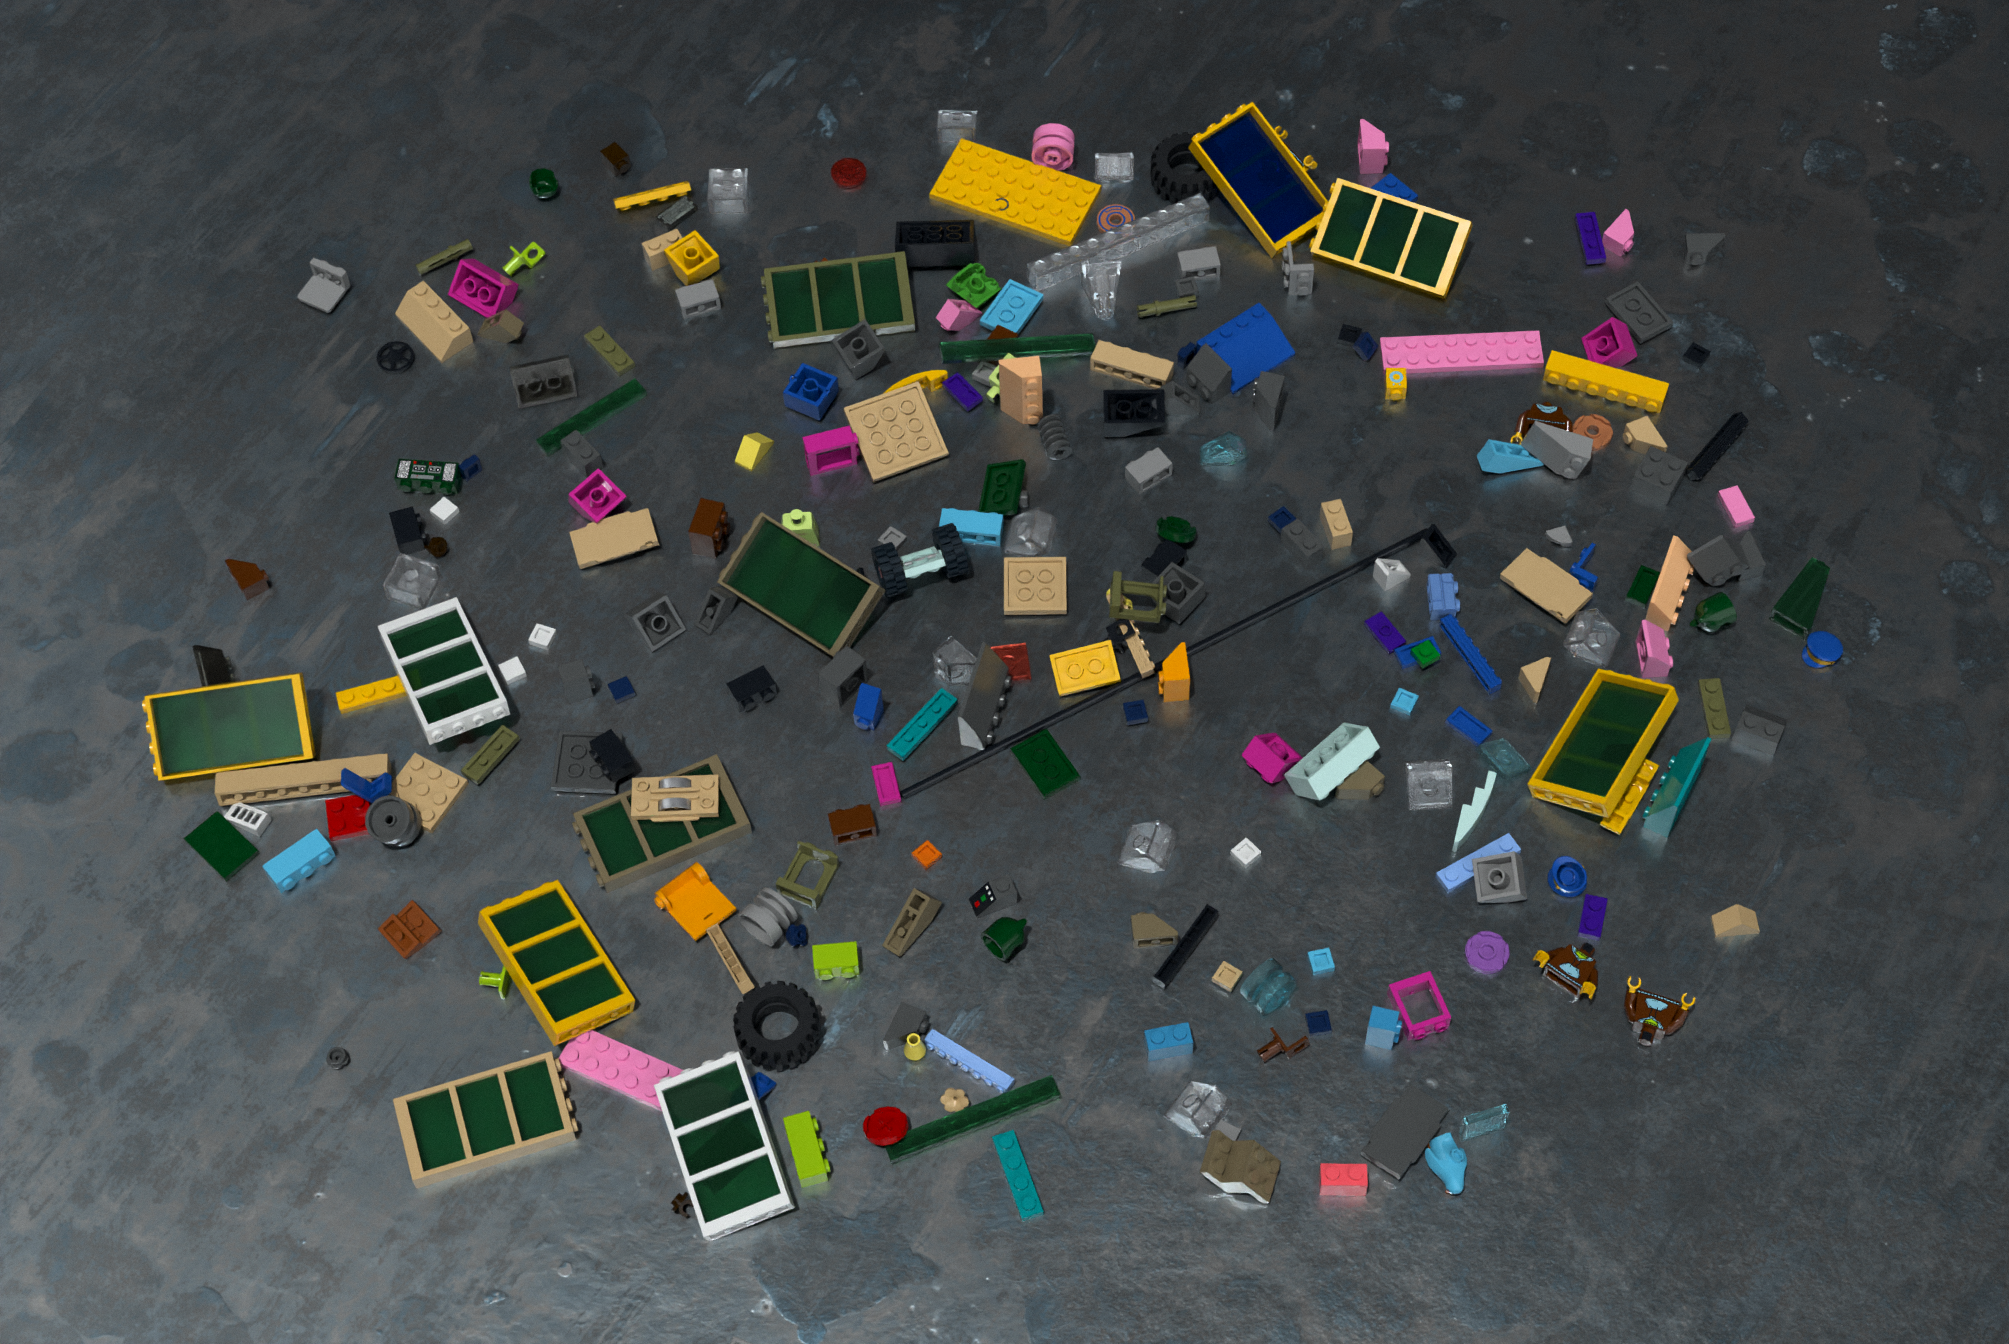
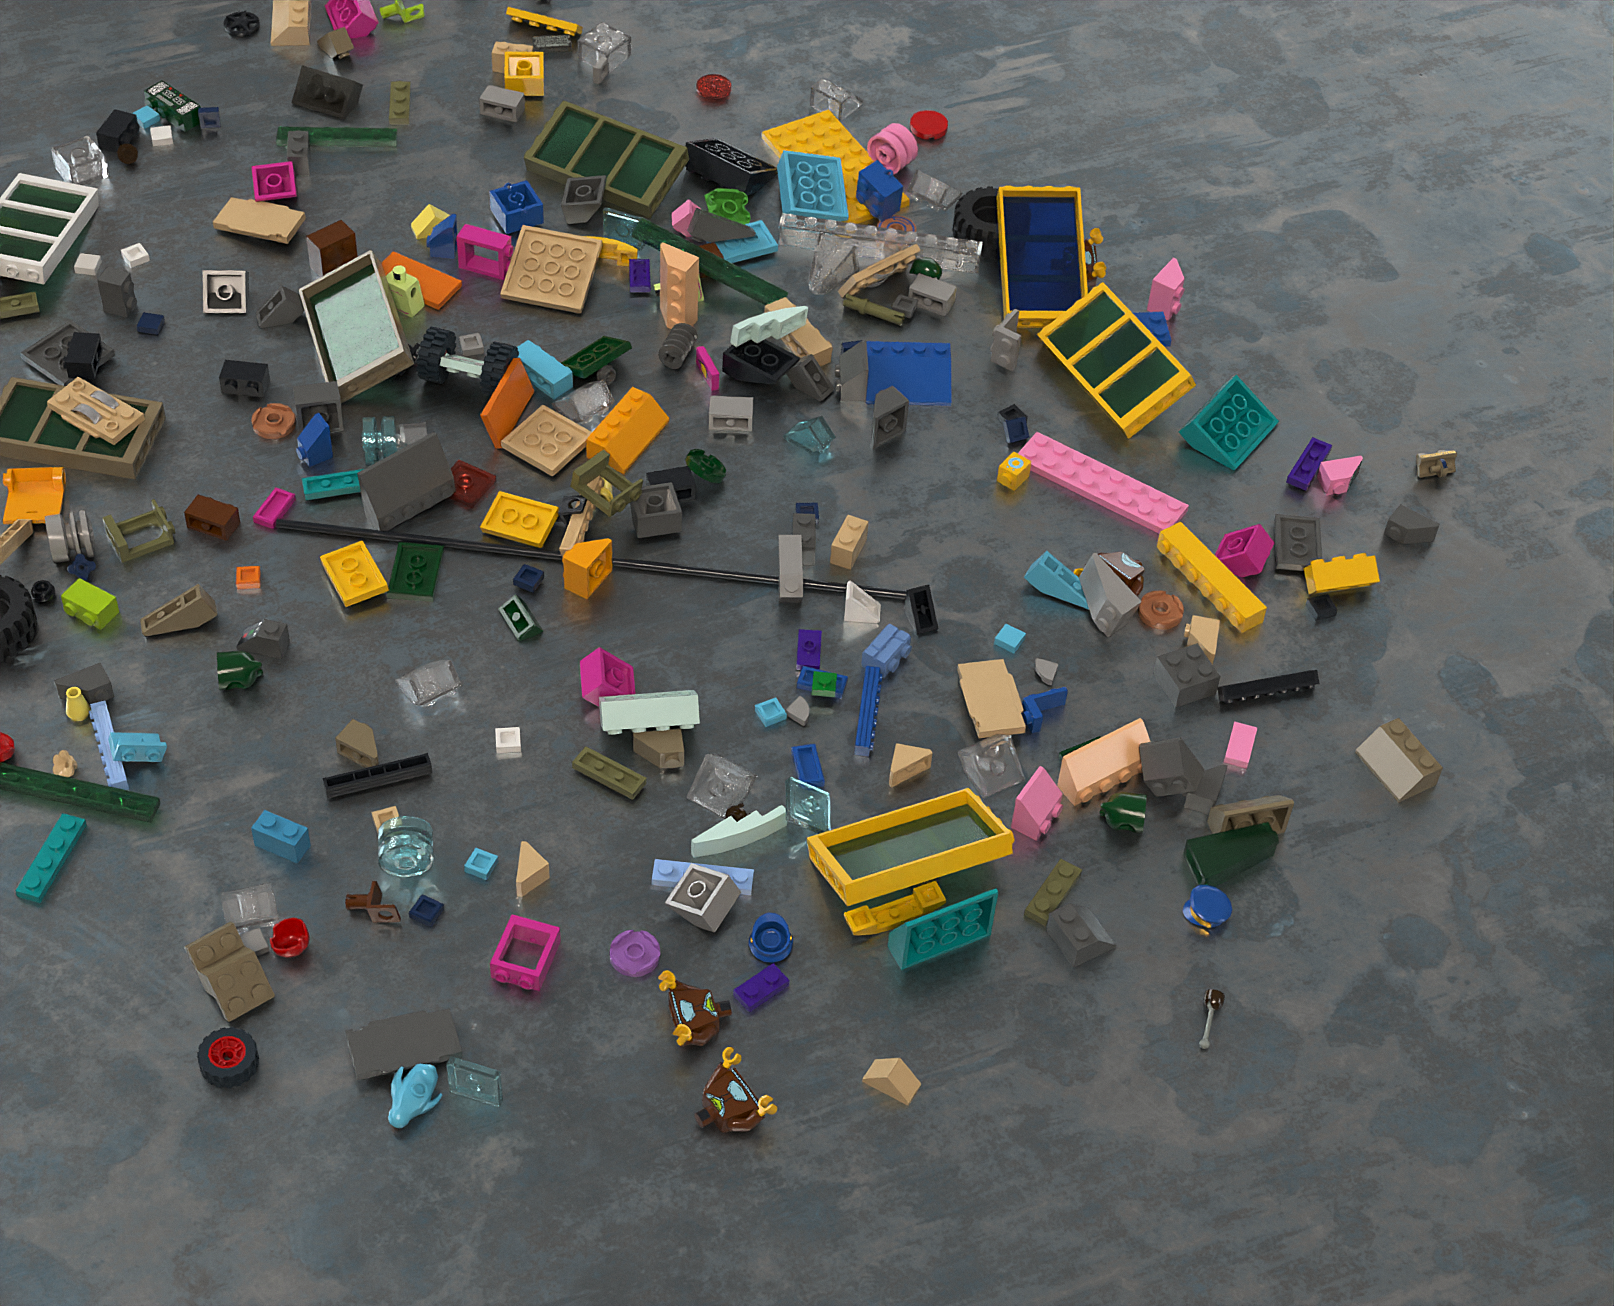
camera: 30 degrees right, 10 degrees down
coral brick [1319,1163,1368,1196] -> none
dark azure brick [1365,1006,1402,1050] -> none
none -> black plate [31,580,55,602]
none -> medium azure bracket [108,732,167,762]
none -> medium azure tile [132,105,160,129]
none -> black wheel [197,1027,259,1089]
none -> nougat tile [251,403,296,439]
none -> red hair [270,917,310,958]
none -> yellow plate [319,541,389,607]
none -> clear light blue wheel [362,416,397,465]
none -> orange tile [369,251,462,310]
none -> blue slope [426,214,458,259]
none -> orange tile [480,358,534,448]
none -> dark green slope [498,594,543,641]
none -> tan slope [516,841,550,897]
none -> olive plate [572,746,646,800]
none -> light orange slope [586,387,669,474]
none -> light grey tile [593,56,608,84]
none -> clear light blue slope [603,207,650,251]
none -> dark grey slope [688,208,756,243]
none -> dark pink tile [696,346,719,391]
none -> dark brown plate [726,803,751,822]
none -> light aqua slope [730,306,808,347]
none -> medium azure slope [777,150,849,229]
none -> light grey slope [778,535,803,603]
none -> light grey tile [786,696,809,726]
none -> tan piece [838,243,921,298]
none -> blue brick [856,160,903,222]
none -> dark green hair [909,257,942,280]
none -> red tile [910,110,948,140]
none -> medium azure tile [994,624,1026,653]
none -> teal slope [1178,375,1279,471]
none -> hinge [1199,989,1225,1049]
none -> dark tan slope [1207,795,1294,845]
none -> yellow brick [1304,553,1380,595]
none -> slope [1355,718,1443,803]
none -> dark tan hips [1416,450,1457,478]

